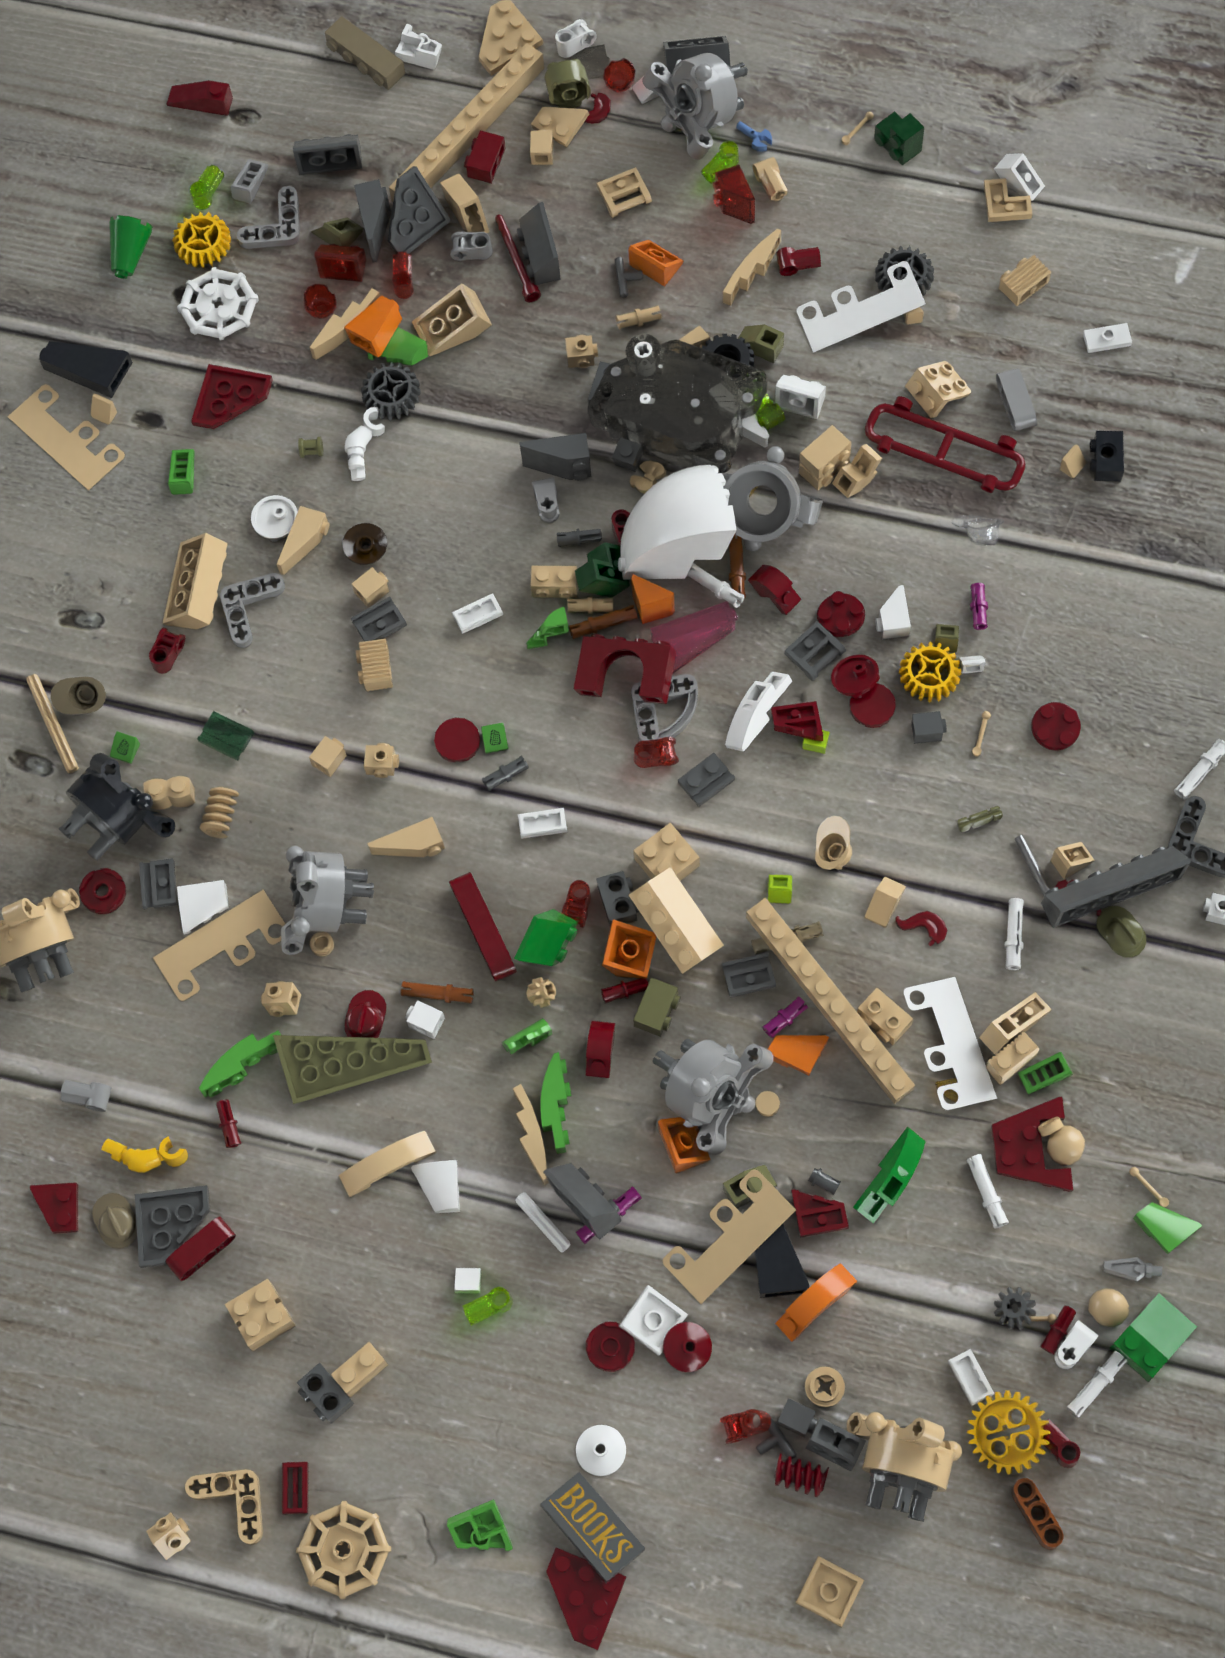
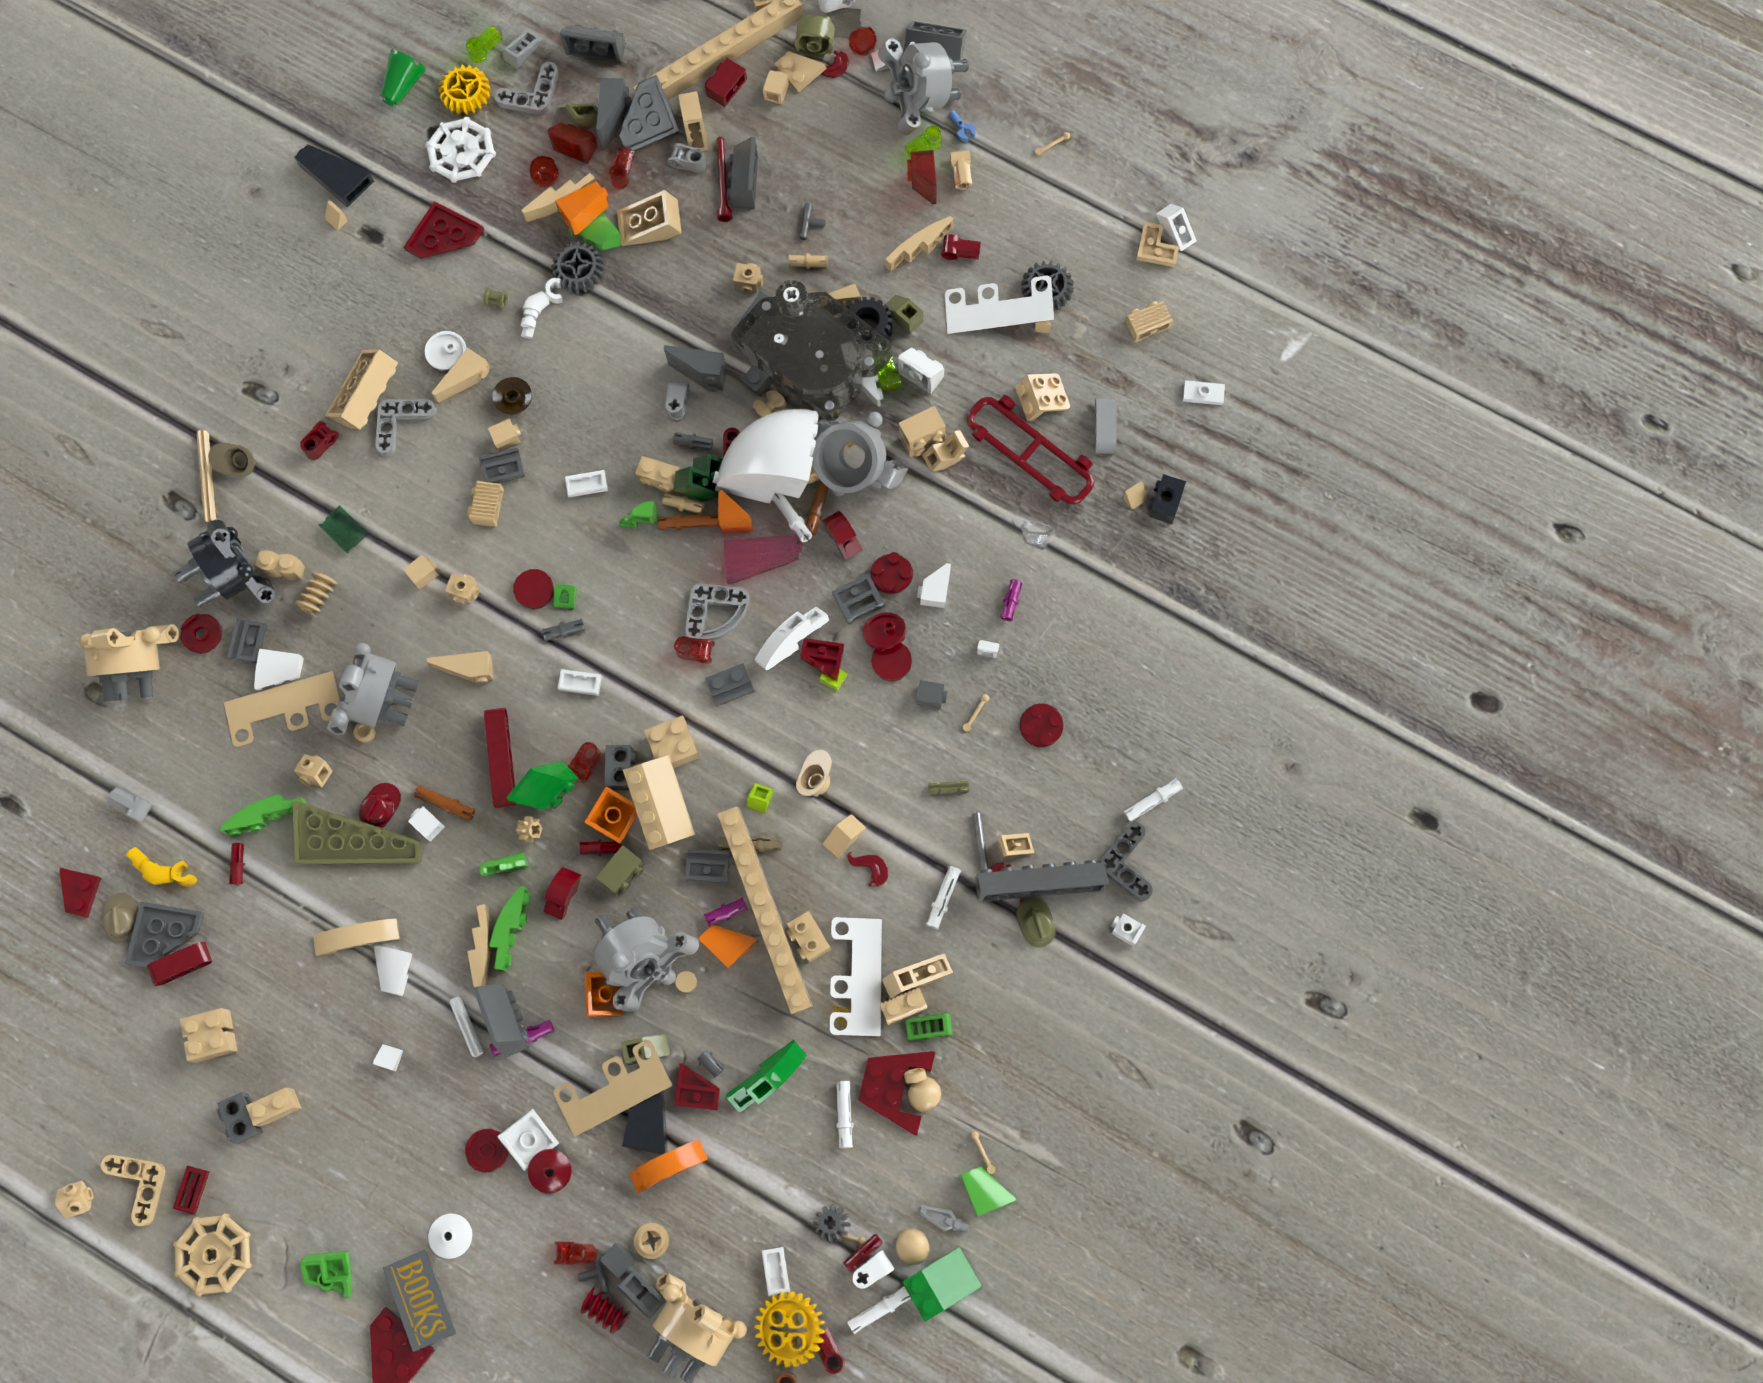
camera: 15 degrees right, 5 degrees up
tan piece [8,384,125,491] -> none
bright green slope [110,731,140,764] -> none
bright green slope [168,449,195,495] -> none
clear neon green piece [462,1287,513,1326] -> none
dark red arch [573,634,676,704] -> none
tan plate [597,167,652,218] -> none
orange slope [628,240,684,287] -> none
dark green brick [874,111,924,166] -> none
yellow gear [899,641,961,703] -> none
olive slope [934,624,959,653] -> none

